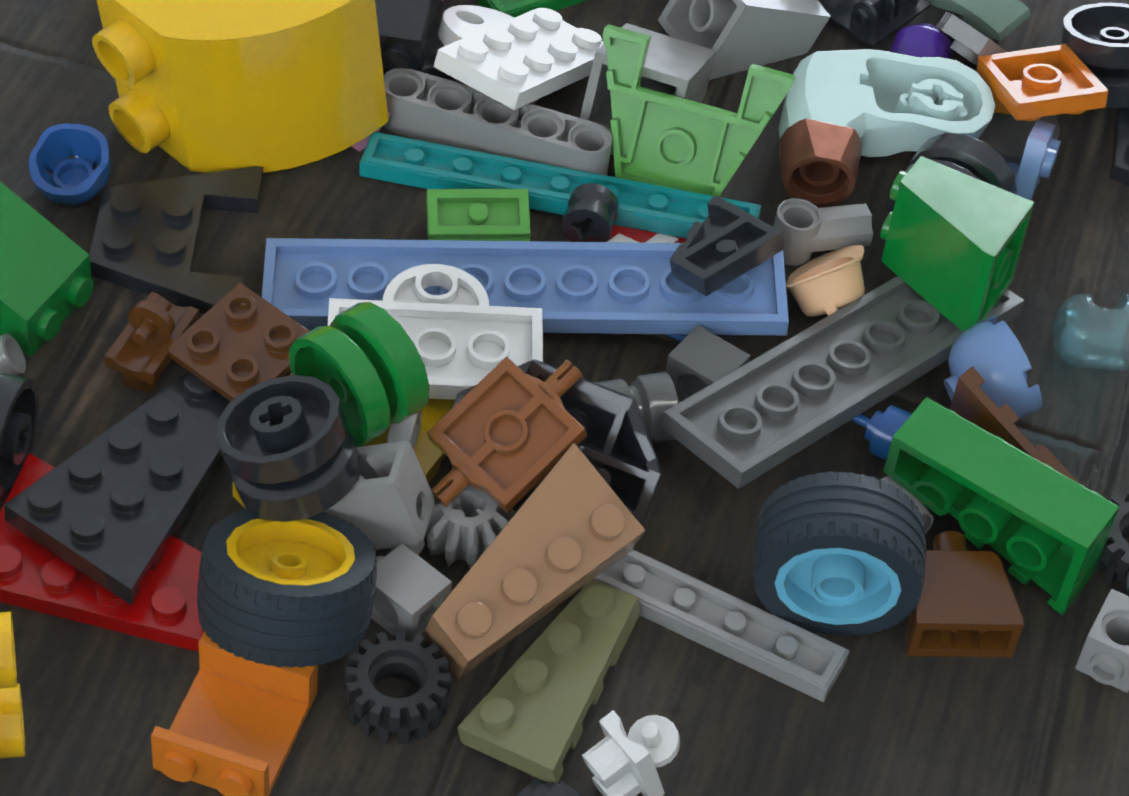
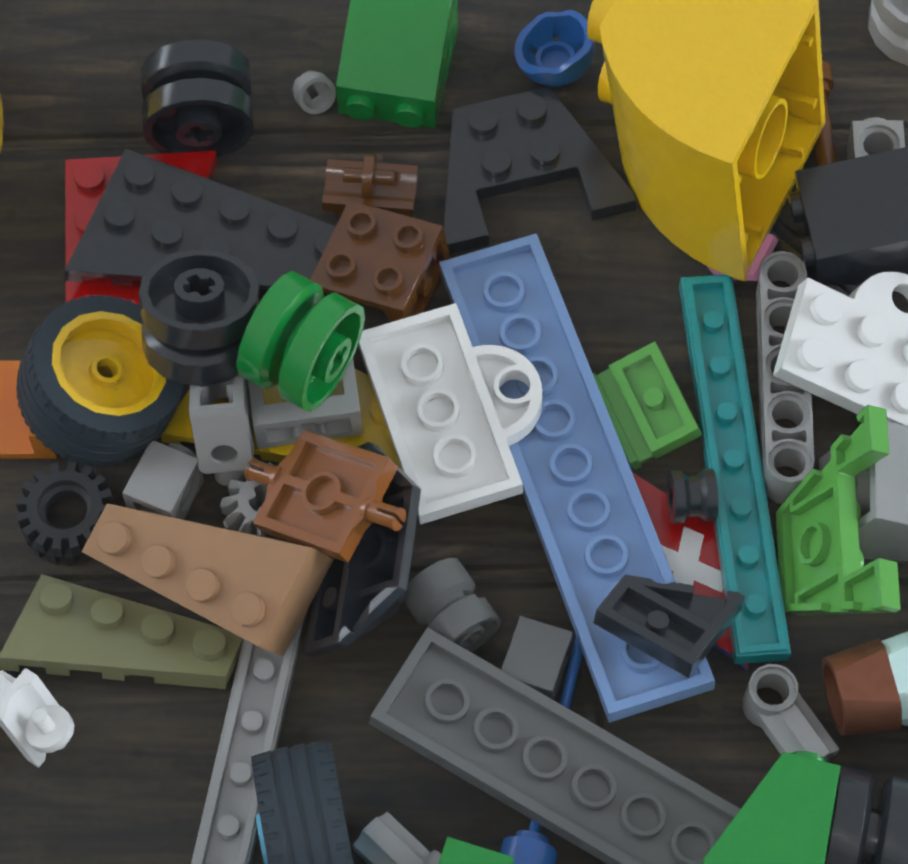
camera: 80 degrees right, 15 degrees up
light nougat piece [786,245,865,317] -> none

